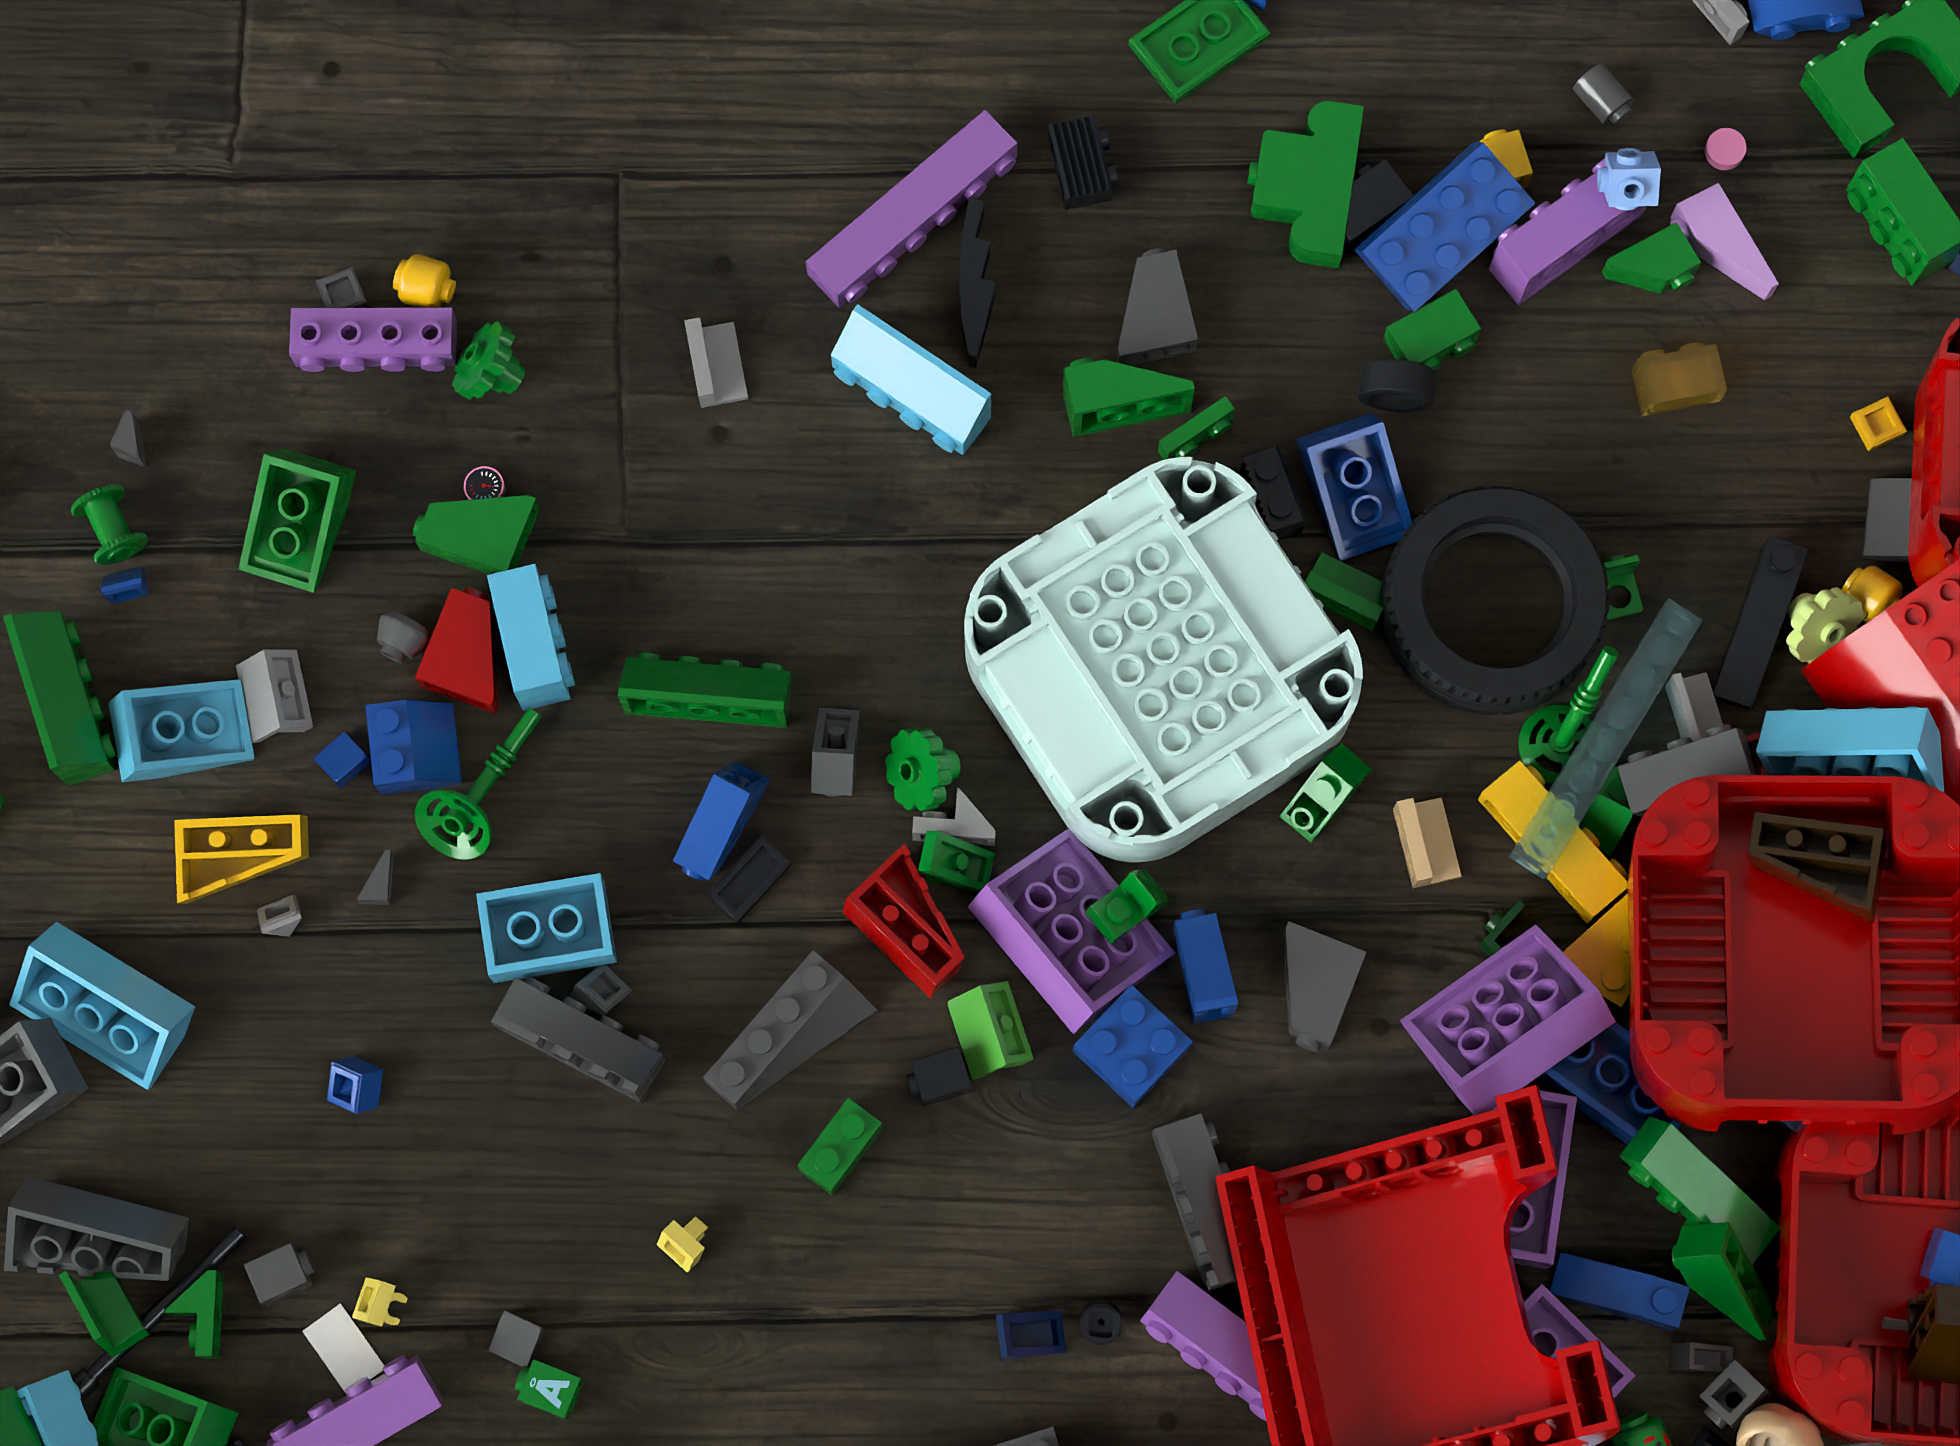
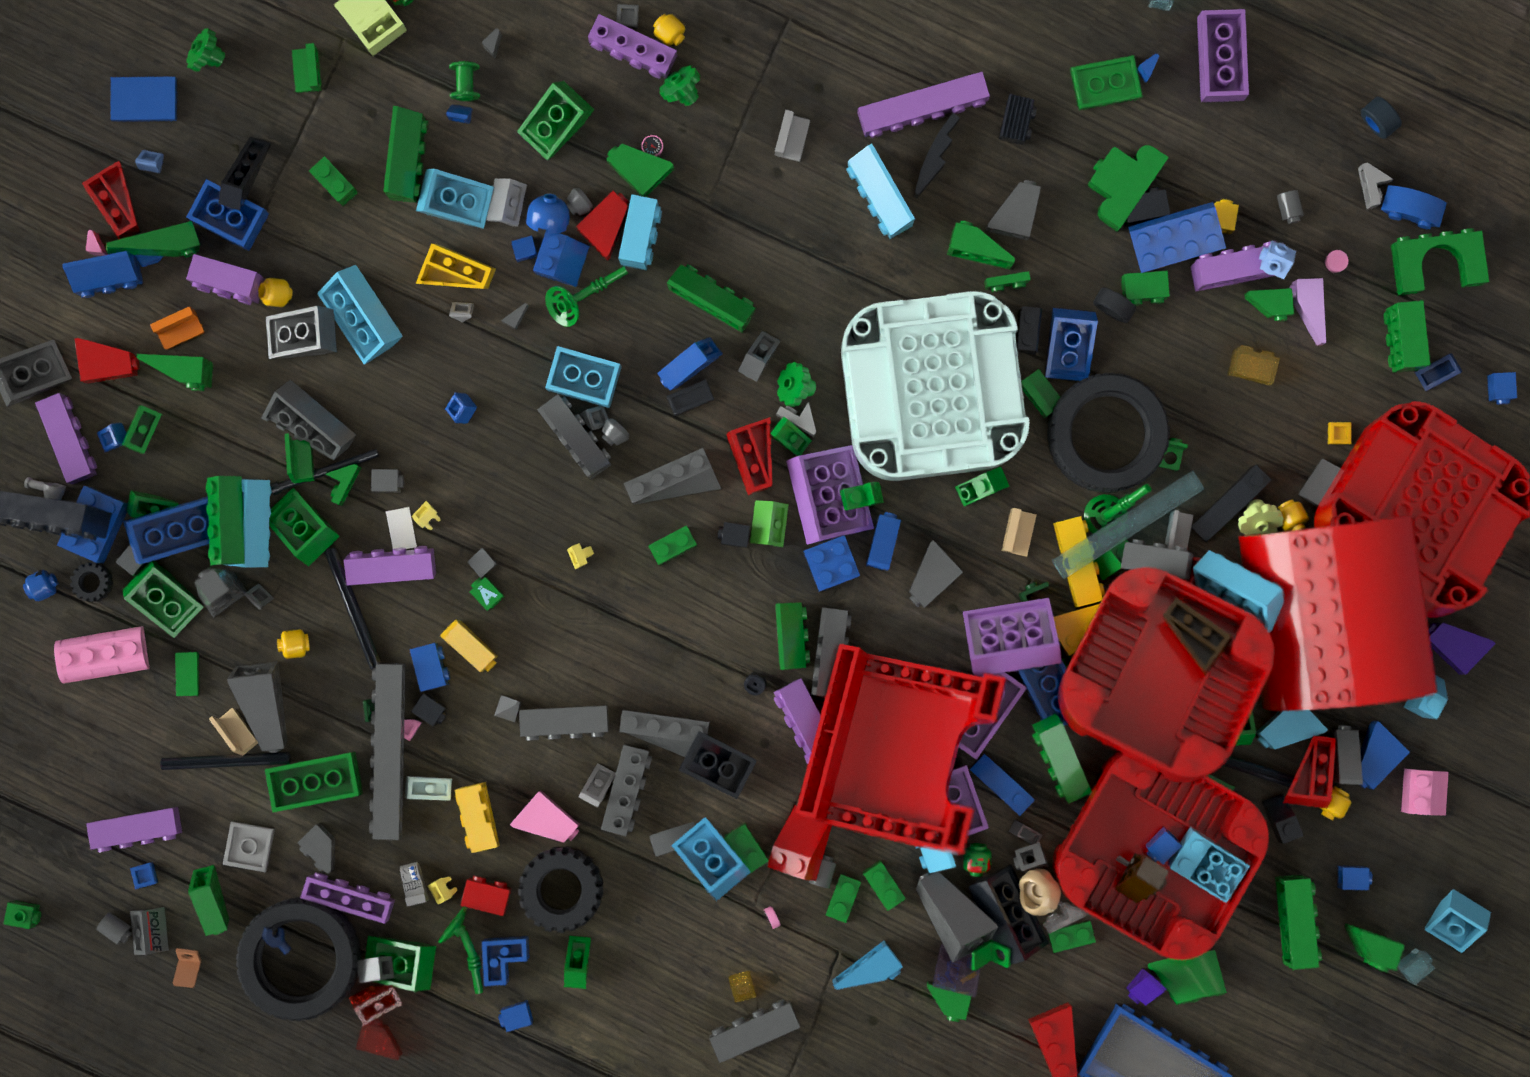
camera: 25 degrees right, 10 degrees up
dark blue slope [996,1311,1067,1362] -> none
green slope [1672,1222,1775,1341] -> none
none -> blue cylinder [526,194,570,234]
none -> dark grey cone [602,418,629,446]
none -> green slope [775,602,810,670]

